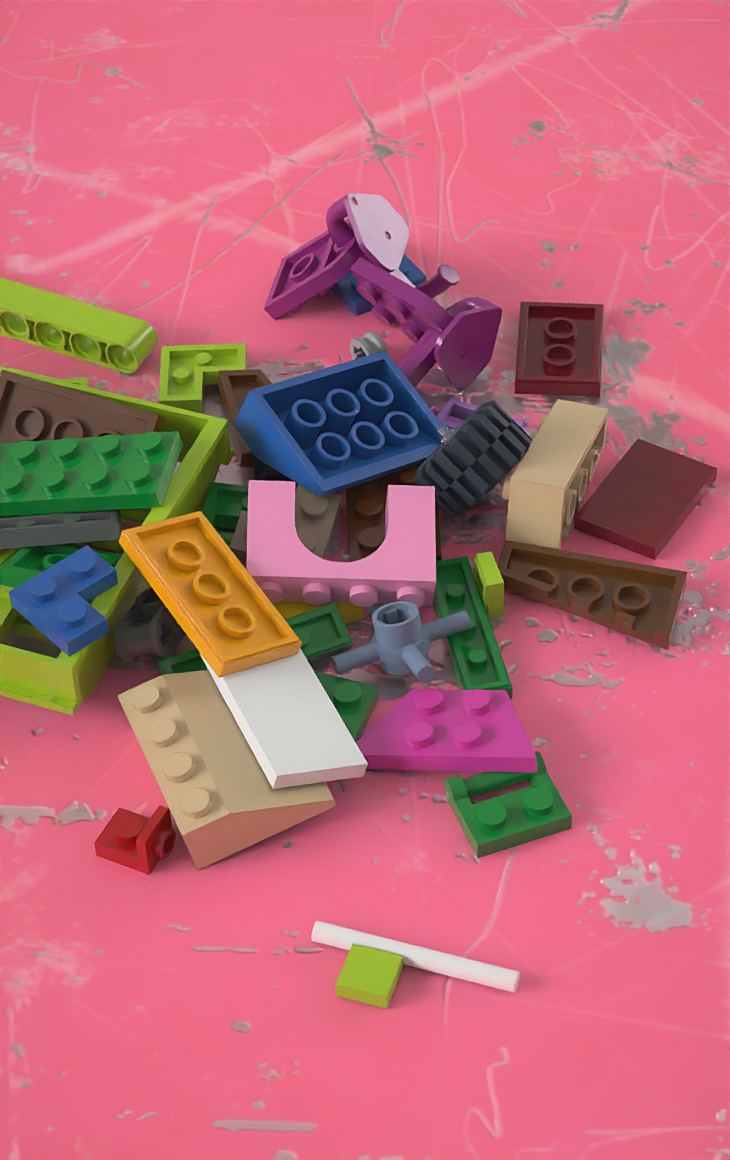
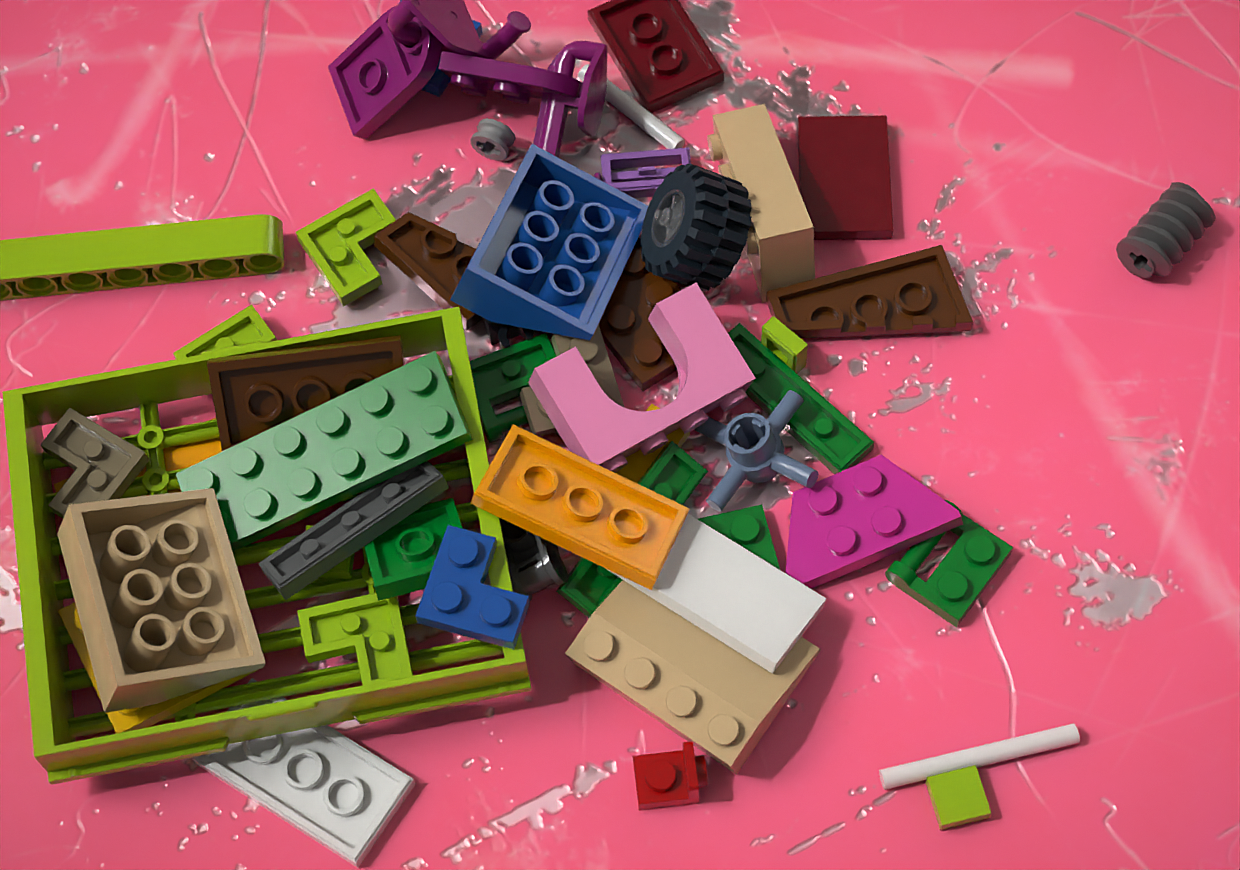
camera: 30 degrees left, 20 degrees up
none -> white bar [578,64,685,149]

